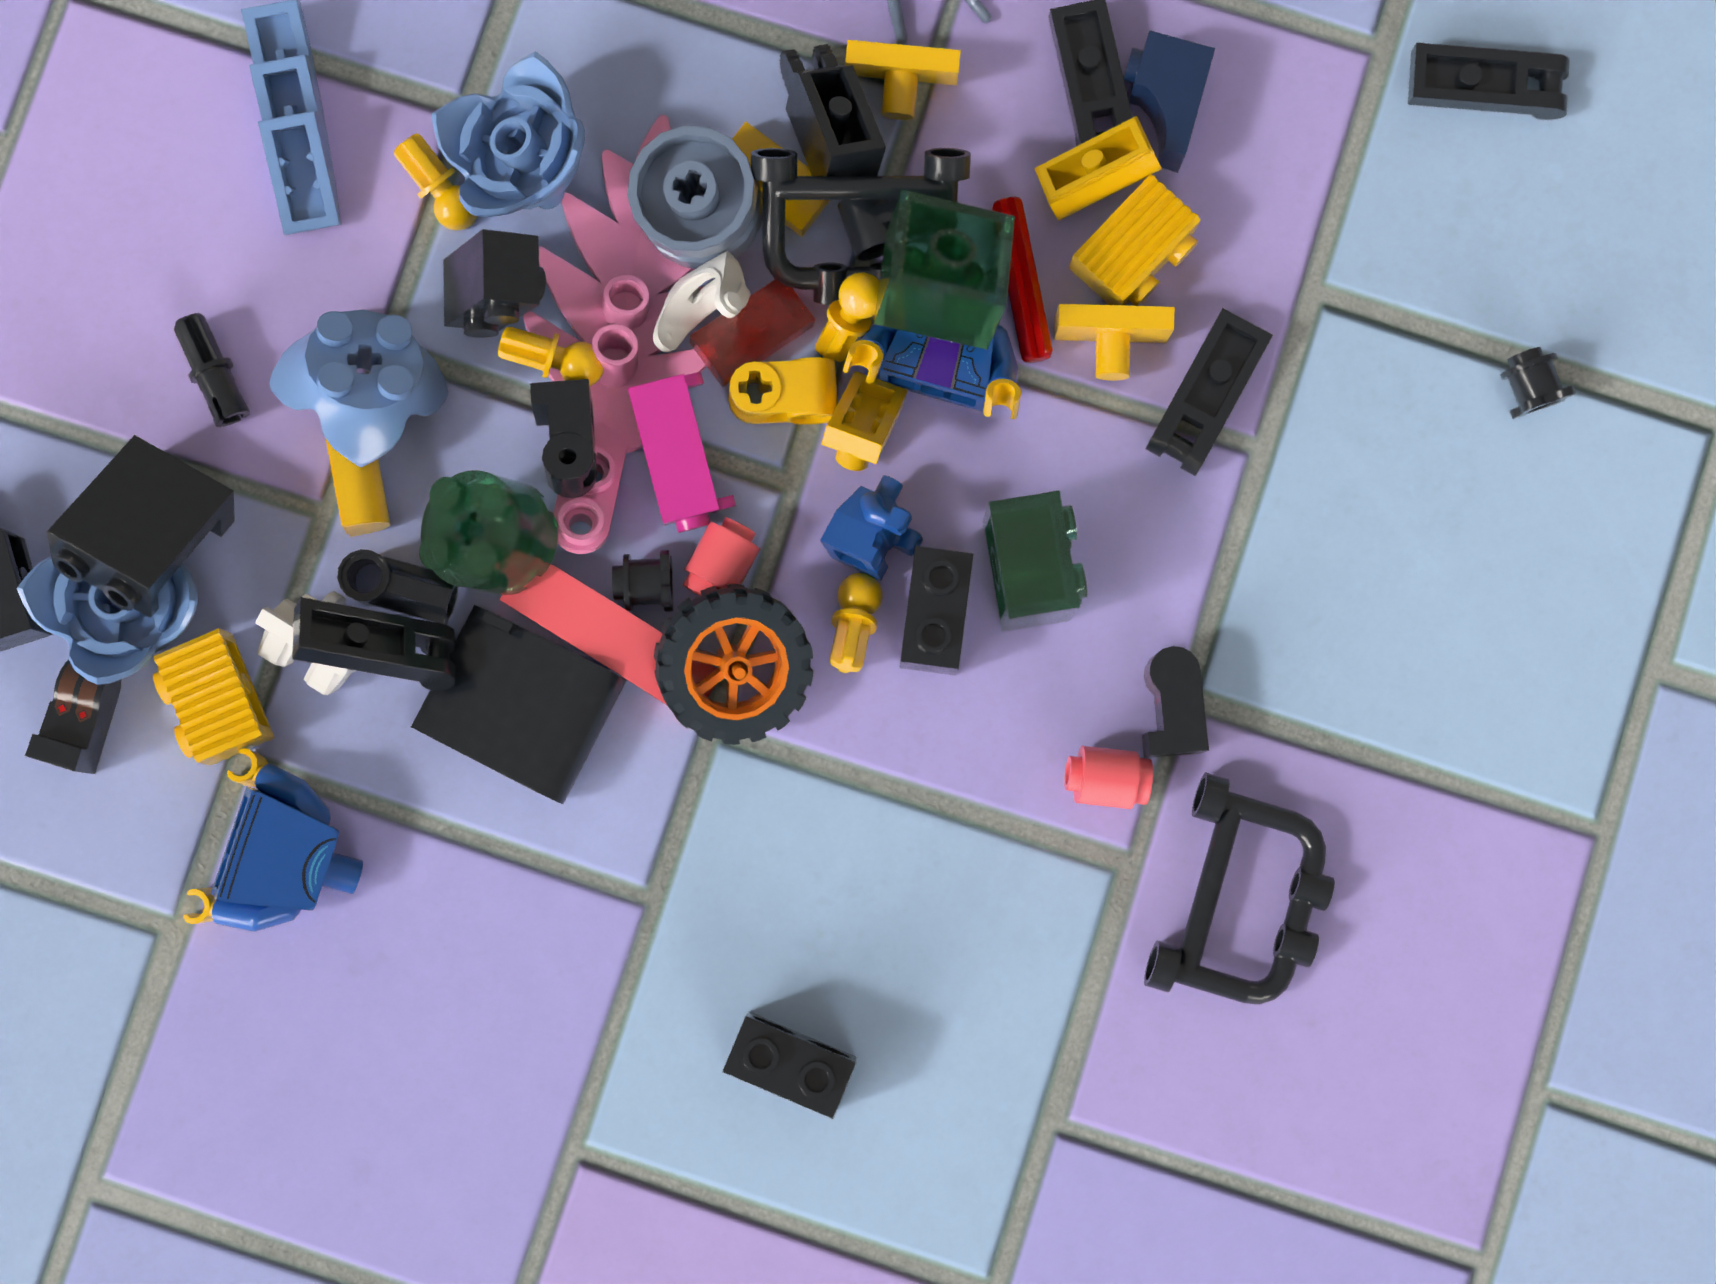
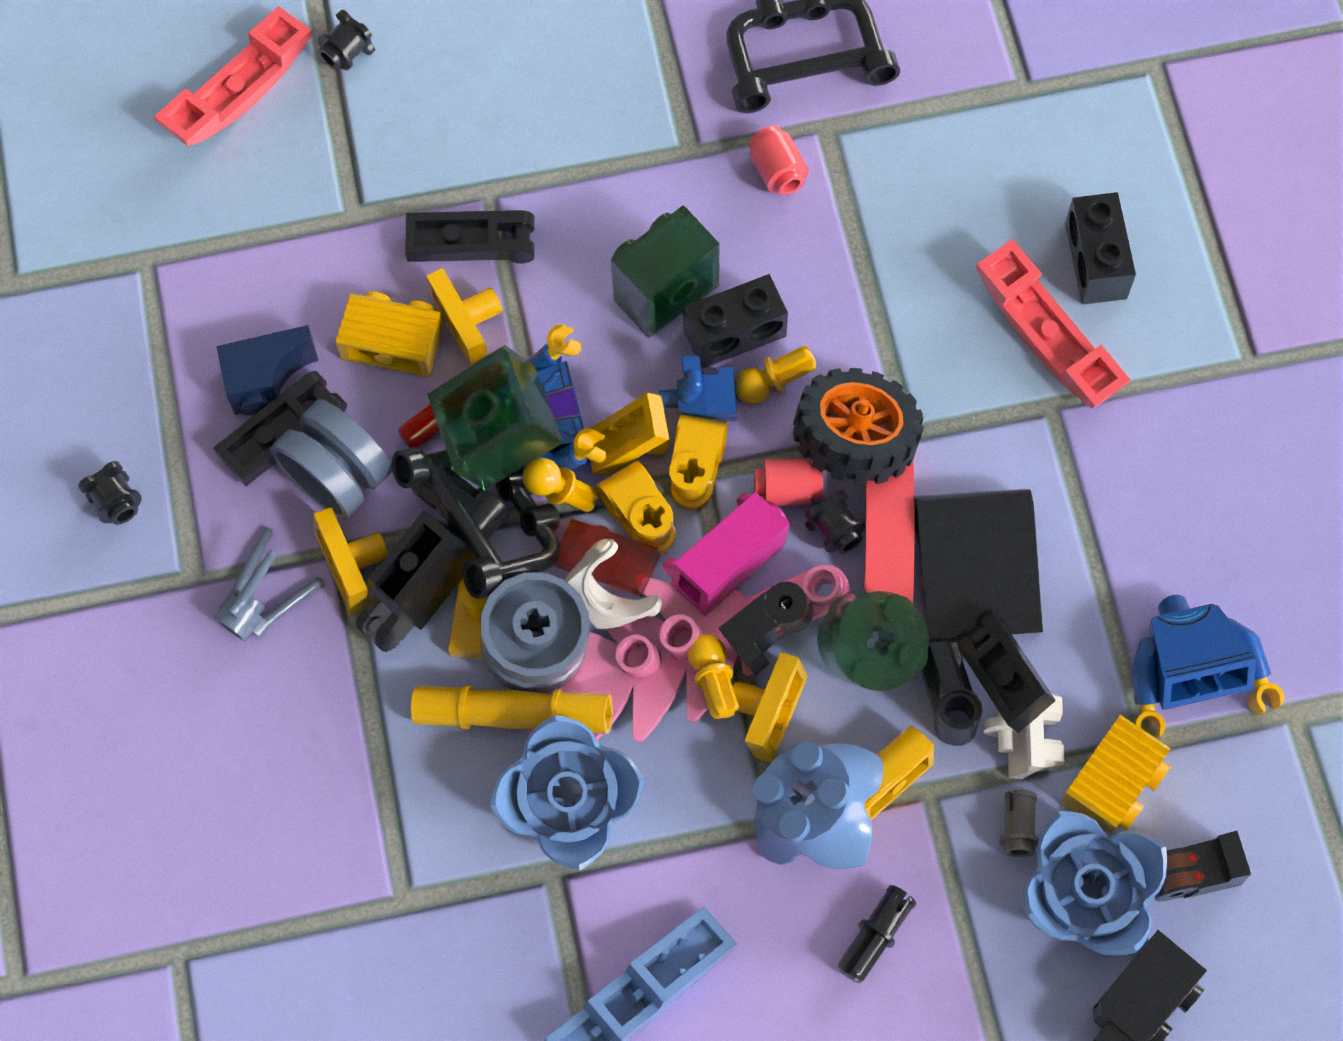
camera: 120 degrees left, 15 degrees down
black panel [47,435,235,617] -> none
yellow axle [394,133,478,231] -> none
black brick [443,229,546,338] -> none
yellow brick [1034,116,1162,221] -> none
black leg [1142,646,1209,758] -> none
black plate [1408,43,1570,120] -> none
none -> coral slope [154,6,312,146]
none -> sand blue wheel [270,398,392,520]
none -> yellow piece [411,685,613,734]
none -> yellow piece [669,414,728,510]
none -> yellow tile [733,652,808,763]
none -> coral slope [976,239,1131,409]
none -> dark grey pin [999,790,1039,857]

